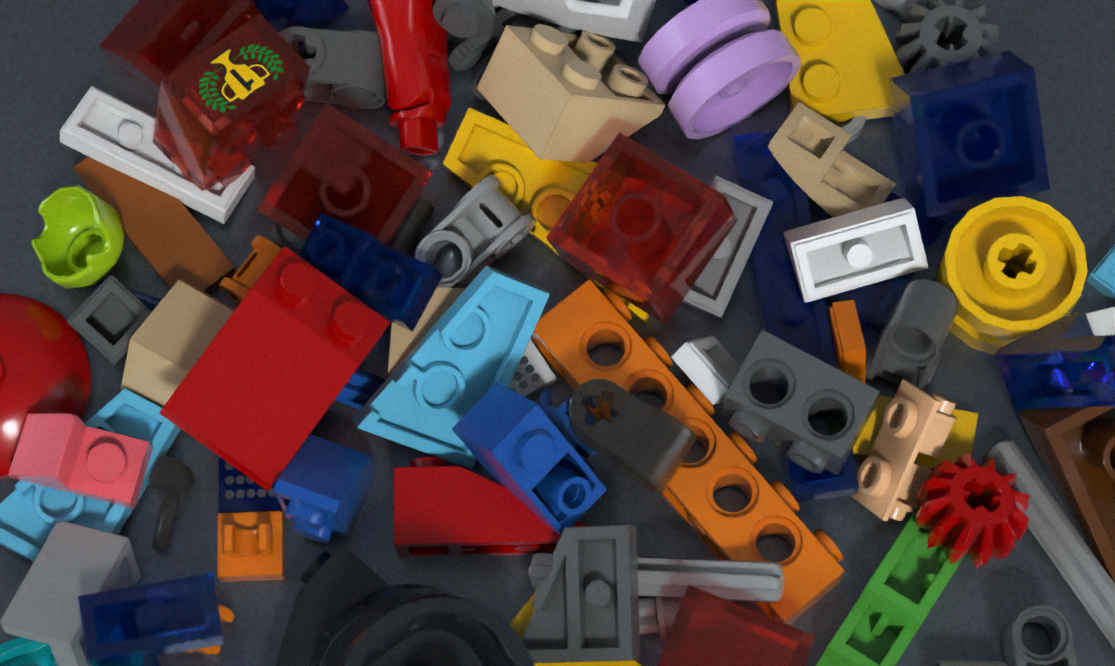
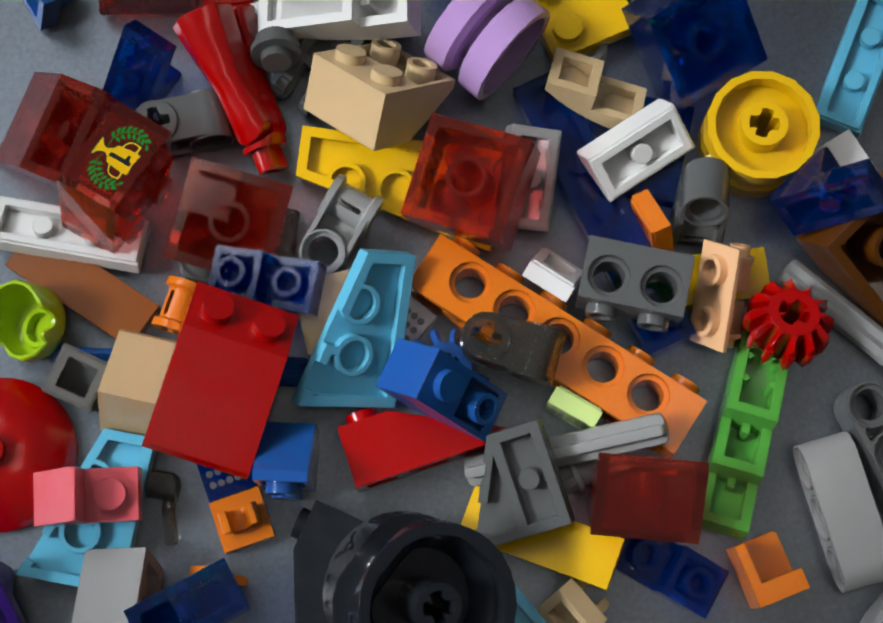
camera: 20 degrees left, 5 degrees up
none -> yellowish green tile [545,385,603,430]

